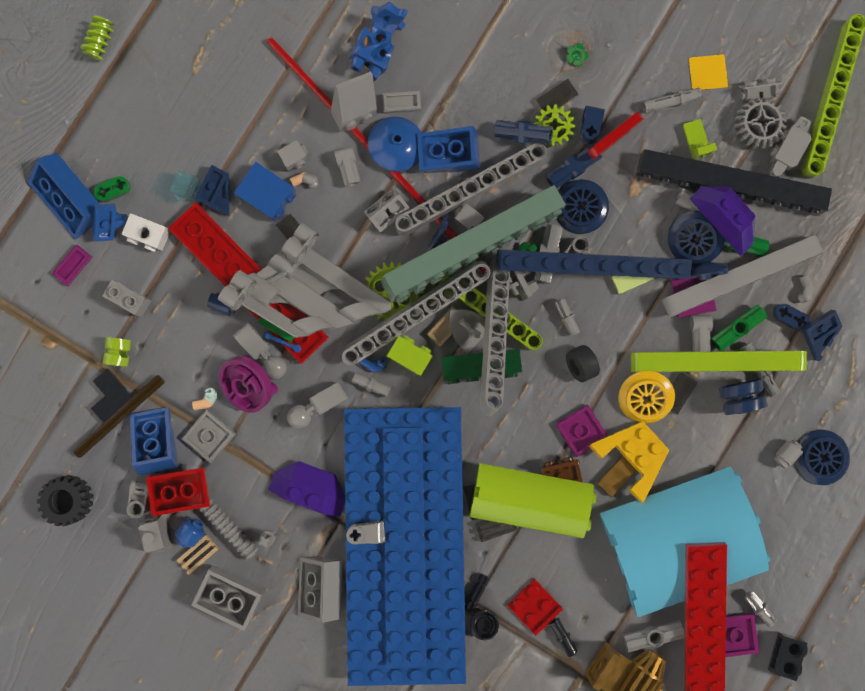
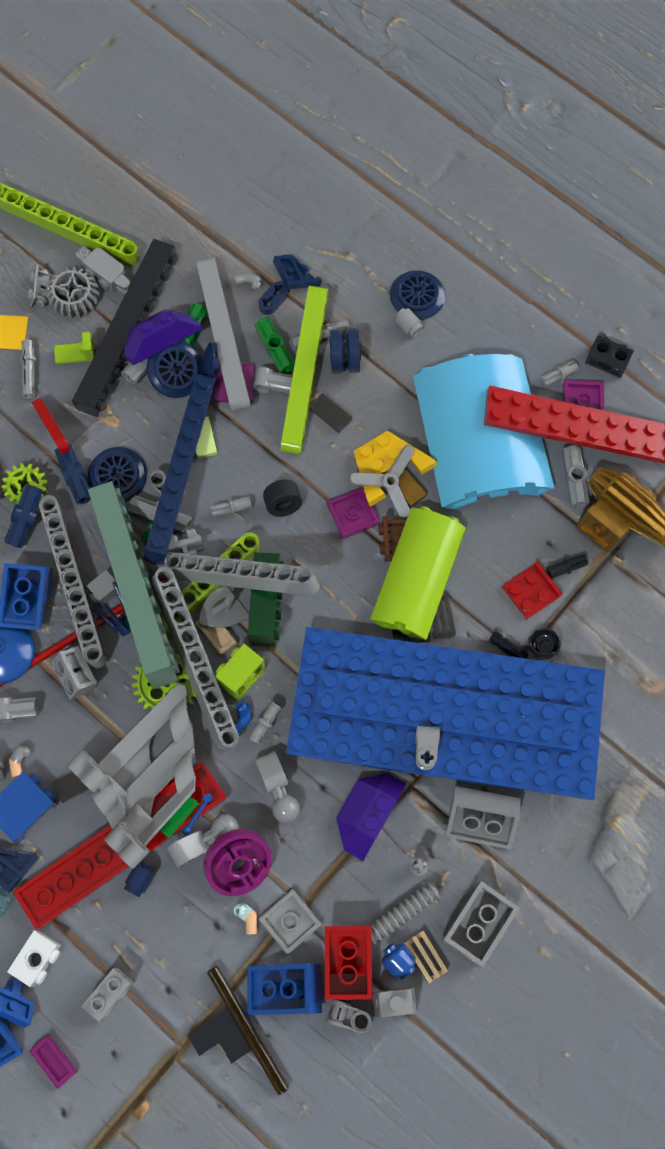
camera: 80 degrees left, 15 degrees down
black tyre [37,475,94,527] -> none
lime wheel [102,337,132,367] -> none
dark blue piece [580,105,605,145] -> none
yellow piece [618,371,675,423] -> none
none -> light grey piece [349,445,414,518]

